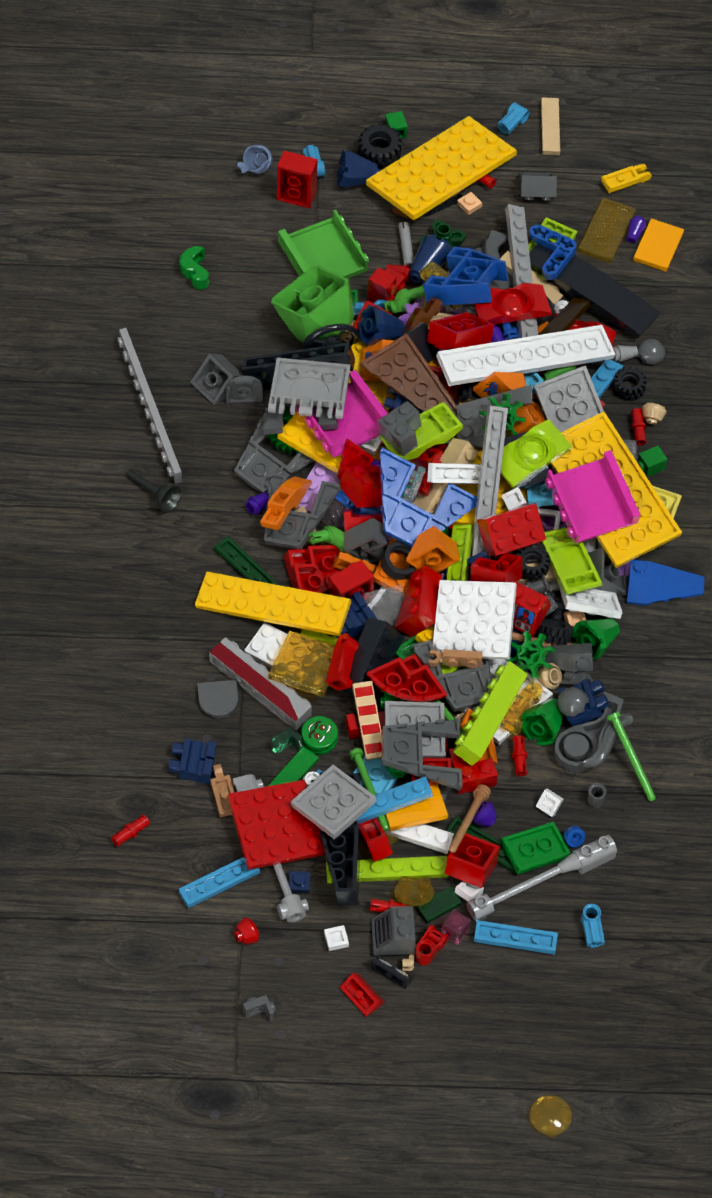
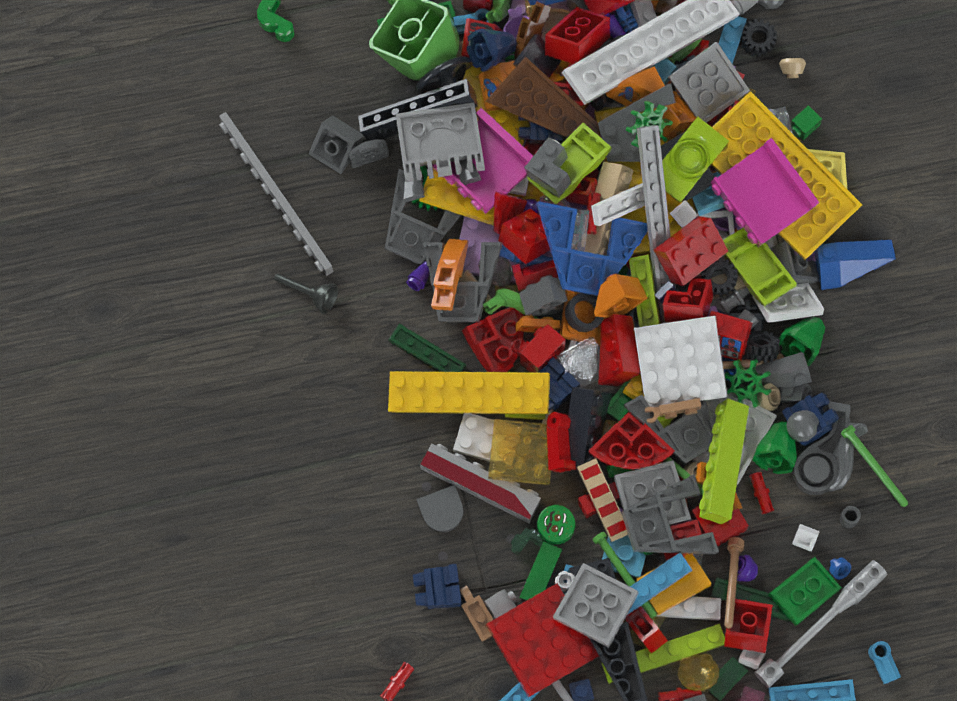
camera: 10 degrees left, 15 degrees up
clear yellow leg [500,682,542,736] -> none
light nougat plate [564,611,586,628] -> none
red pin [631,408,647,446] -> none

